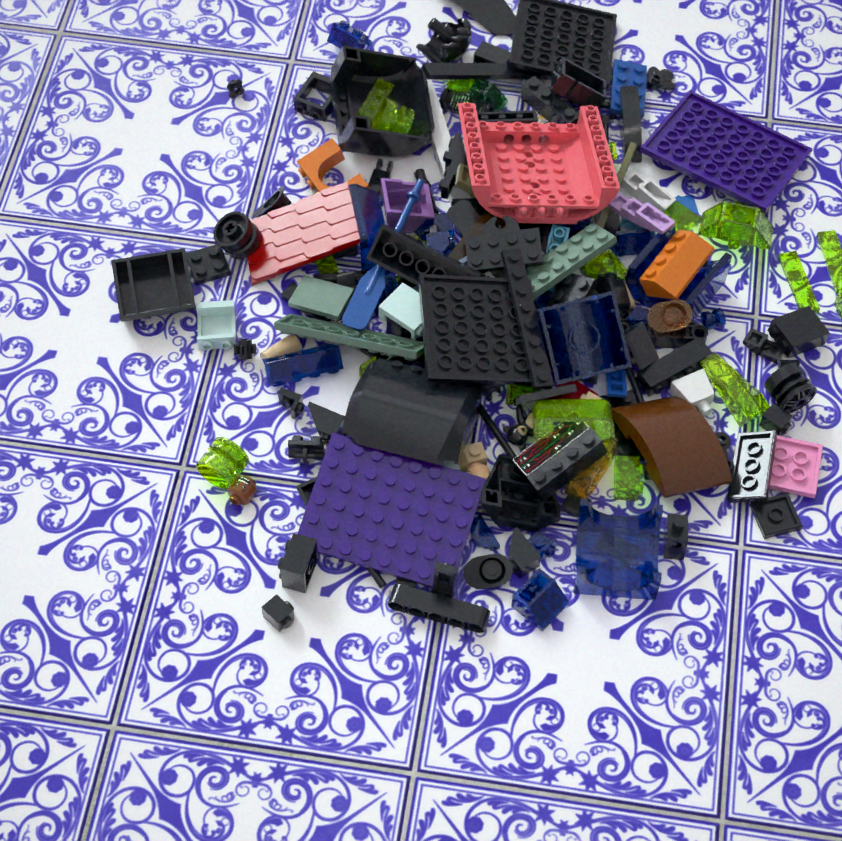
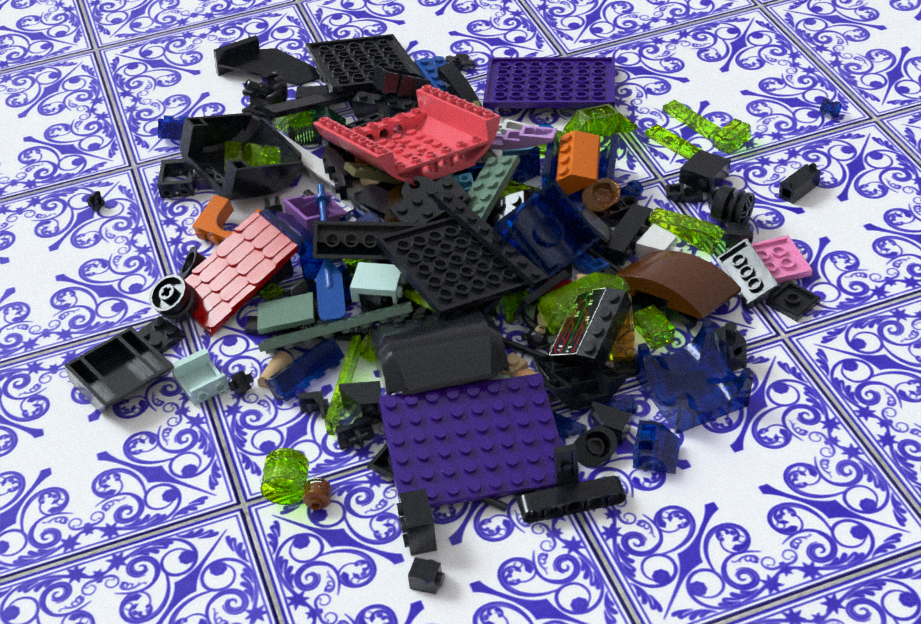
camera: 25 degrees left, 15 degrees down
none -> clear neon green tile [325,335,362,436]

